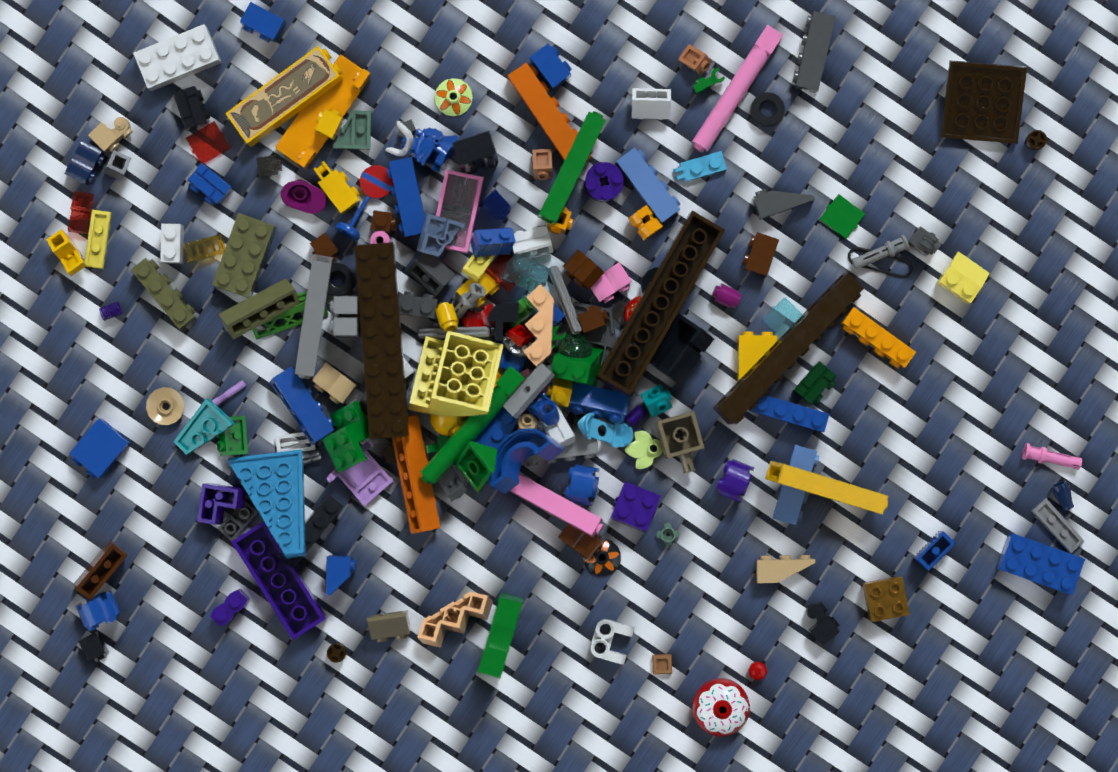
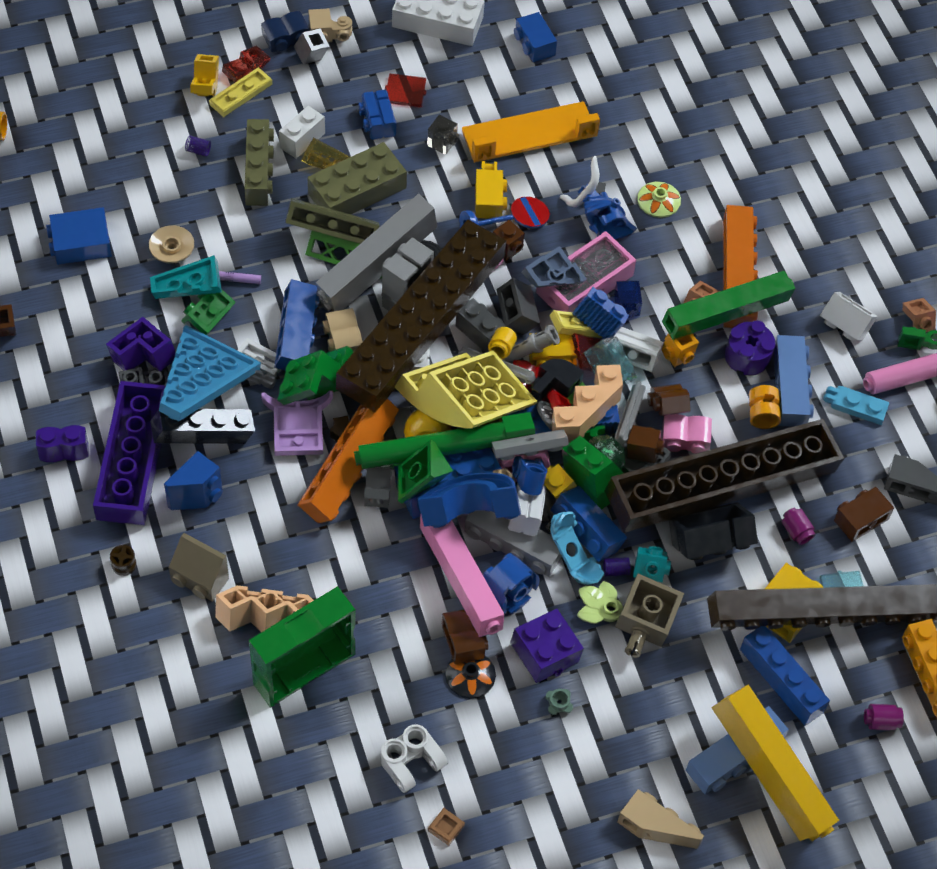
camera: 30 degrees right, 30 degrees down
black brick [173,86,211,131] -> none
brick [225,46,343,147] -> none
magenta piece [281,180,326,214] -> none
reddish brown brick [310,232,340,262] -> none
yellow brick [315,108,344,140] -> none
sand green wing [333,110,372,150] -> none
blue brick [386,157,425,238] -> none
black brick [452,131,499,174] -> none
blue brick [530,44,572,90] -> none
dark purple brick [716,459,755,503] -> none
dark green brick [793,361,837,405] -> none
none -> magenta brick [864,704,904,730]

